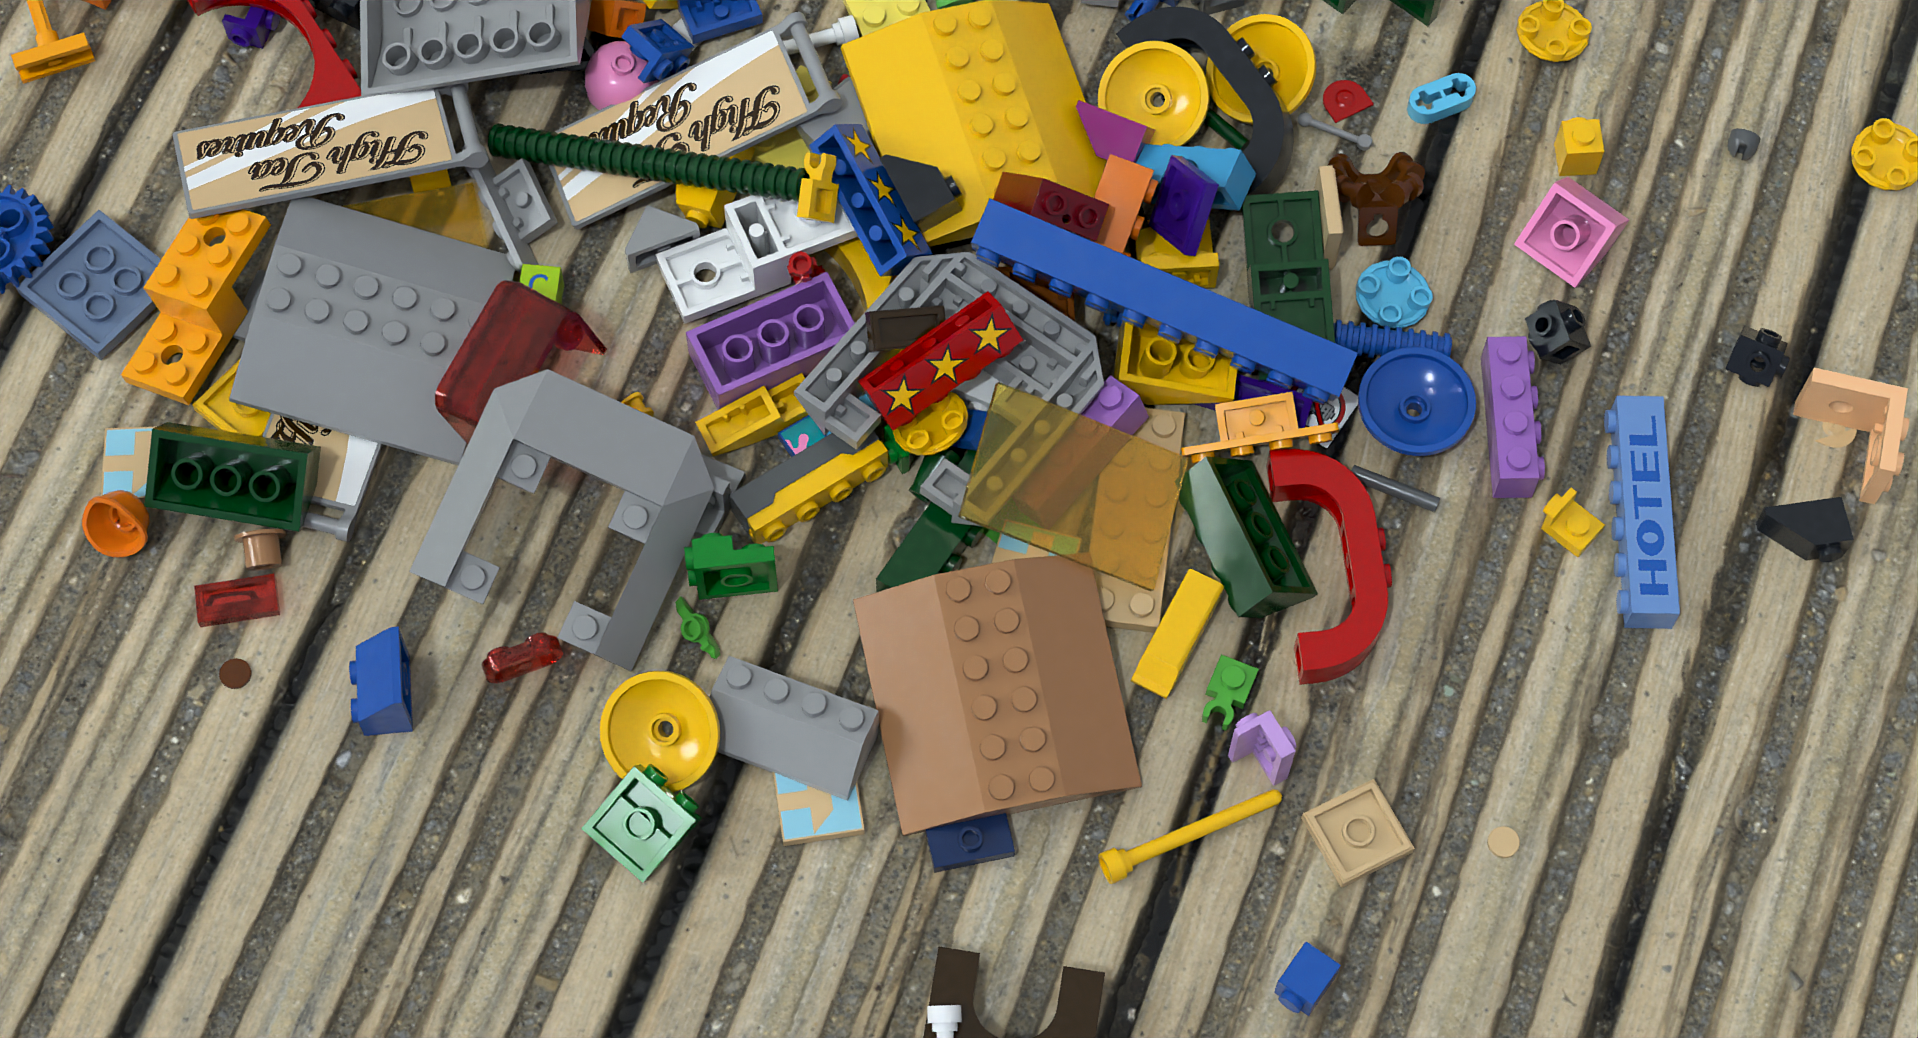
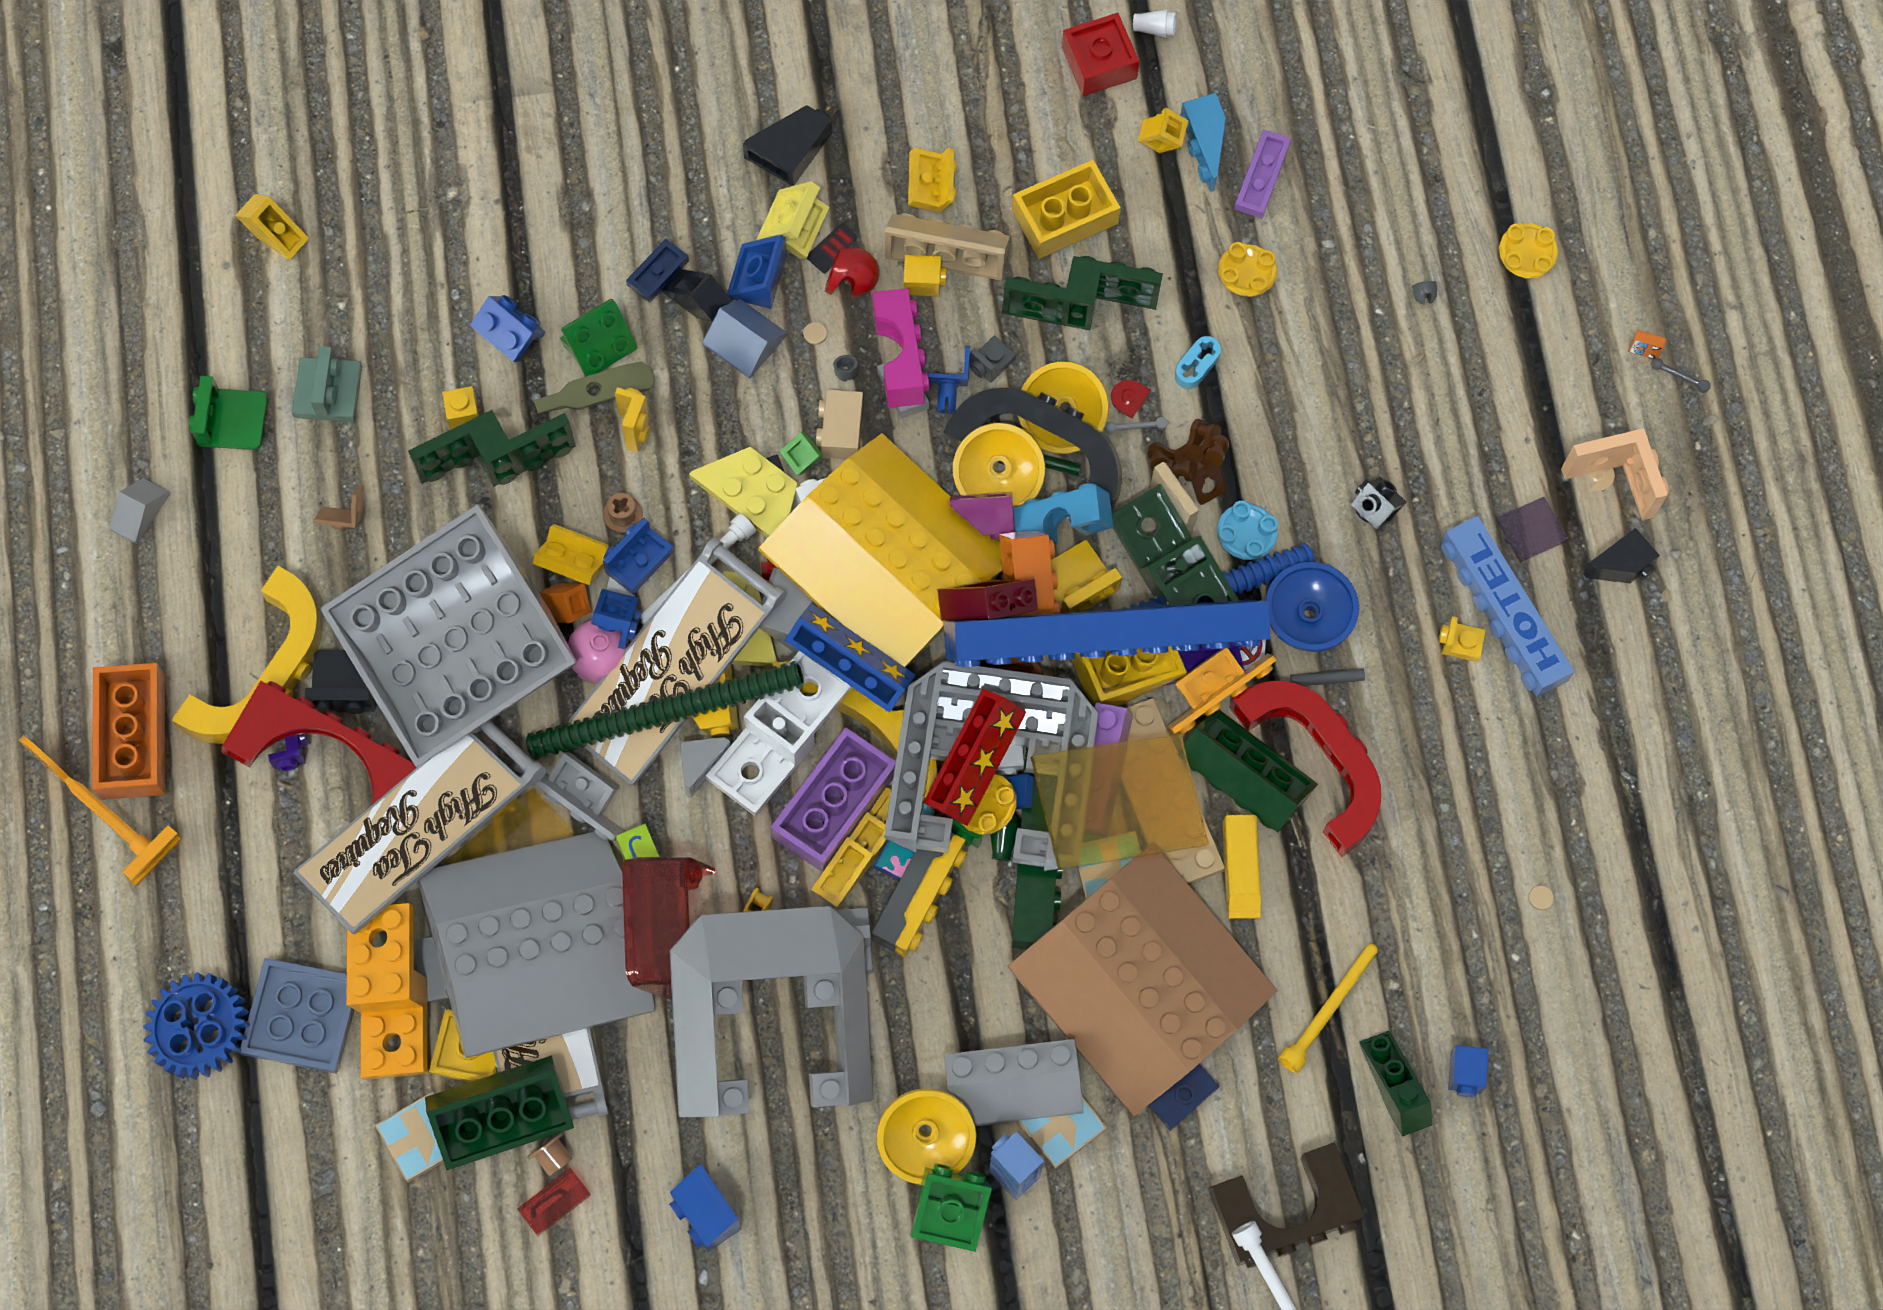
camera: 30 degrees left, 5 degrees up
orange helmet [82,490,150,557] -> none
reddish brown piece [219,658,251,689] -> none
clear red plate [481,632,563,683] -> none
bright green piece [675,596,720,659] -> none
green plate [684,533,778,600] -> none
red bar [787,251,825,285] -> none
yellow plate [797,152,839,223] -> none
dark brown tile [865,305,946,352] -> none
black slope [880,154,962,233] -> none
dark purple tile [1149,155,1219,256] -> none
bright green plate [1202,654,1259,731] -> none
lavender bracket [1228,710,1296,786] -> none
tan tile [1301,779,1415,888] -> none
medium lavender brick [1481,336,1545,498] -> none
bright pink slope [1514,177,1629,288] -> none
yellow brick [1554,117,1604,176] -> none
black brick [1725,325,1790,387] -> none
none -> medium blue brick [989,1131,1044,1200]
none -> dark green slope [1359,1031,1432,1137]
none -> clear purple piece [1496,497,1568,563]

